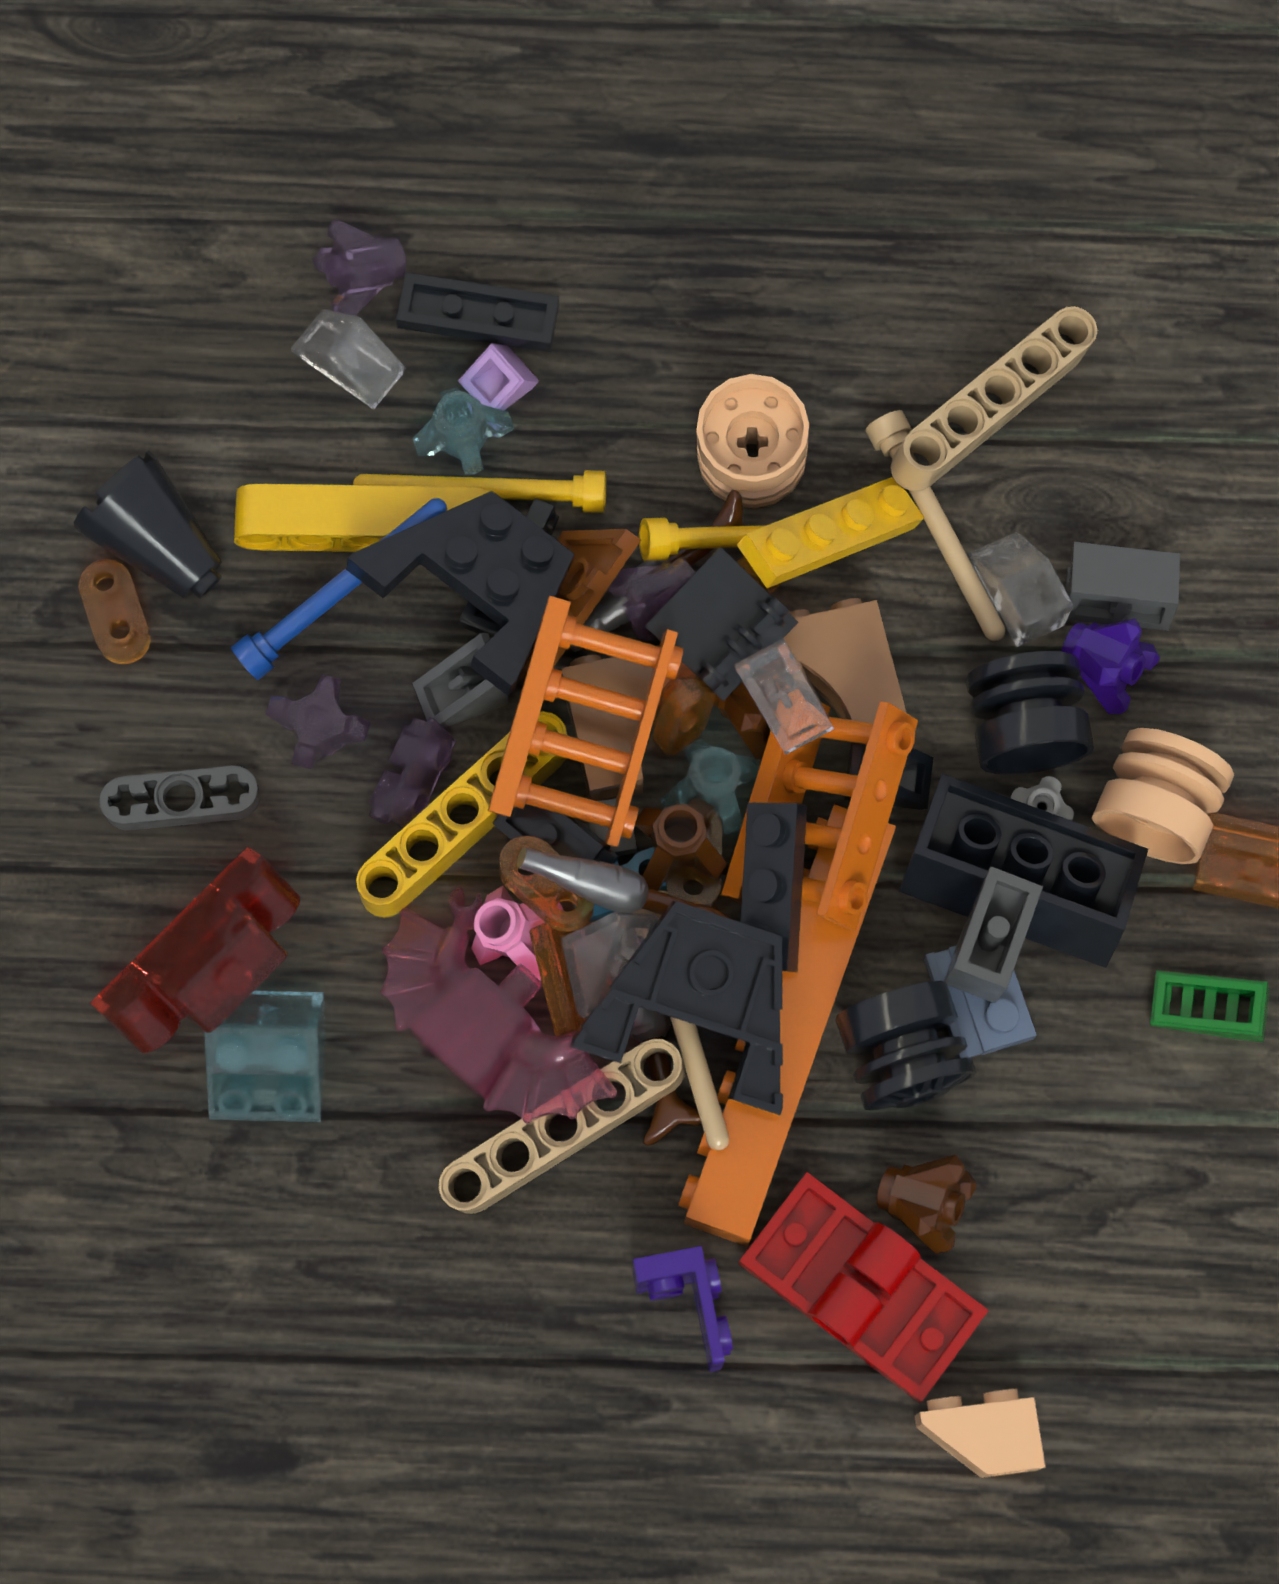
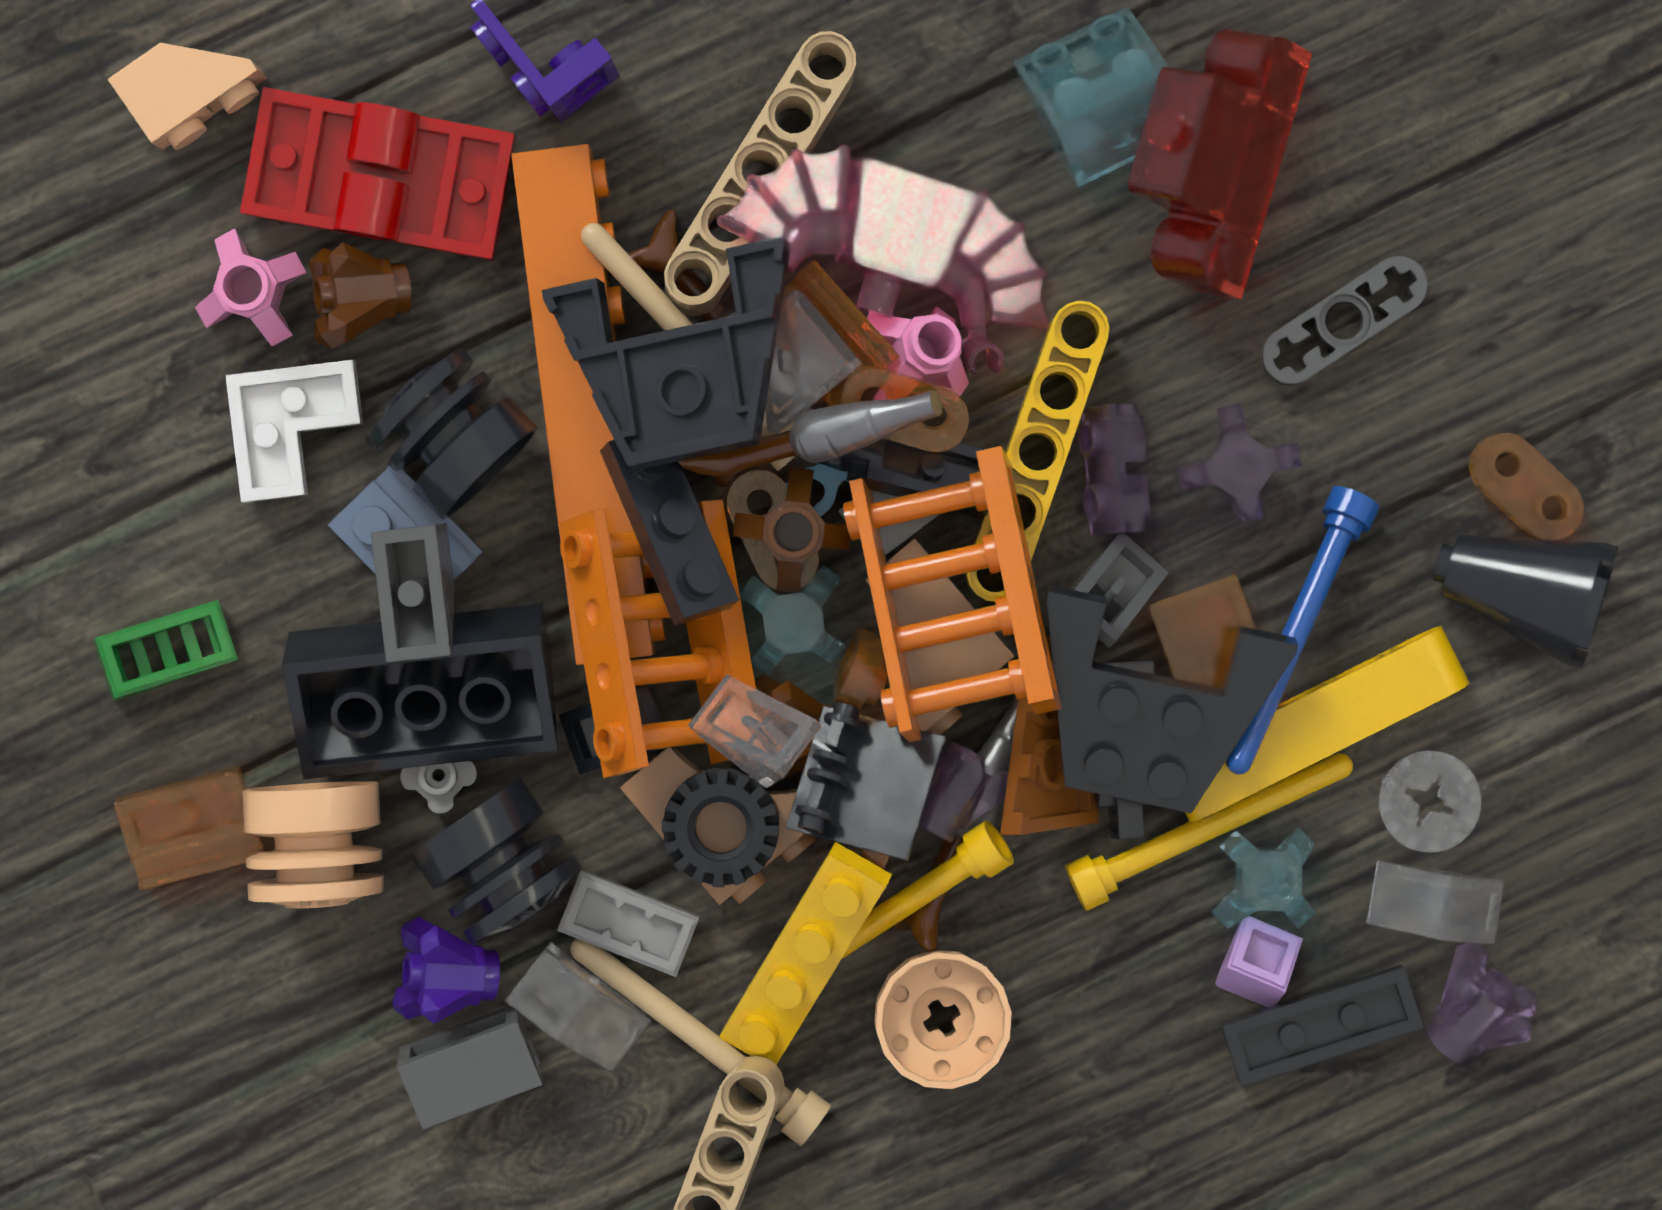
camera: 155 degrees right, 15 degrees up
none -> bright pink rock [195,228,307,346]
none -> white plate [225,360,363,503]
none -> light grey plate [557,870,700,977]
none -> black tyre [662,768,780,888]
none -> clear orange plate [1147,574,1256,689]
none -> clear gear [1377,750,1481,853]

